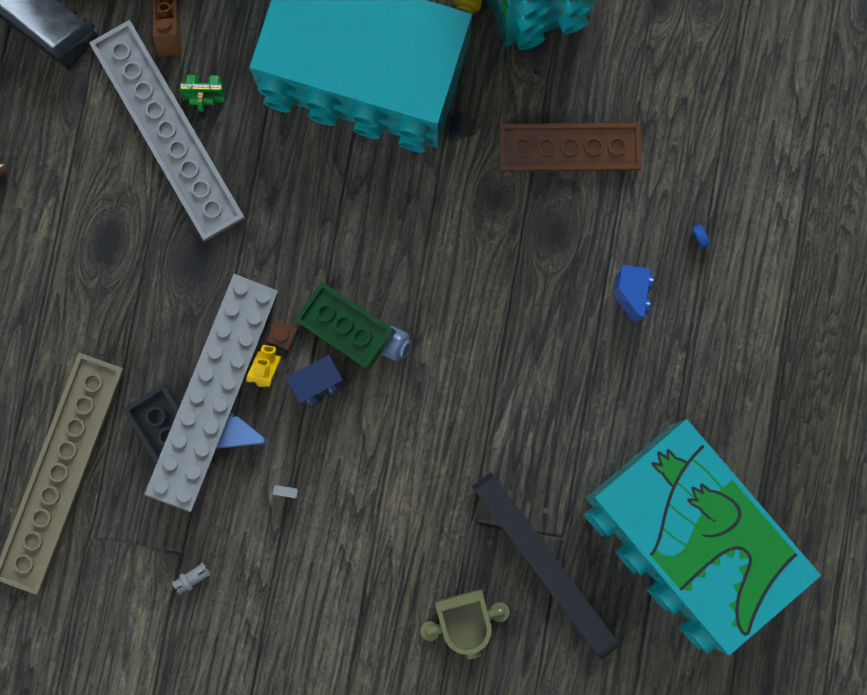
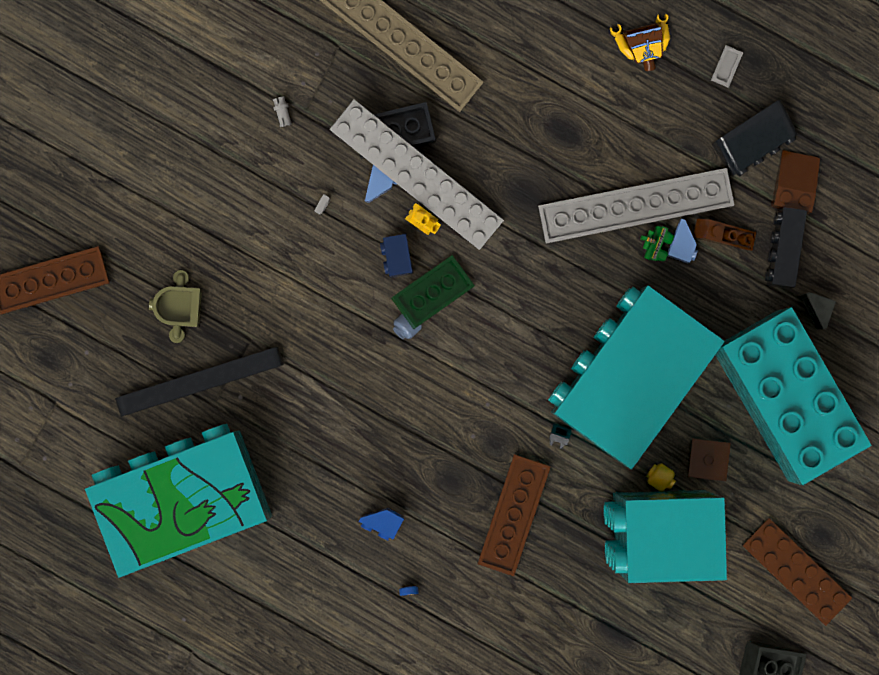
camera: 105 degrees right, 5 degrees up
reddish brown plate [267,320,298,351] -> none
none -> medium blue slope [667,219,698,264]

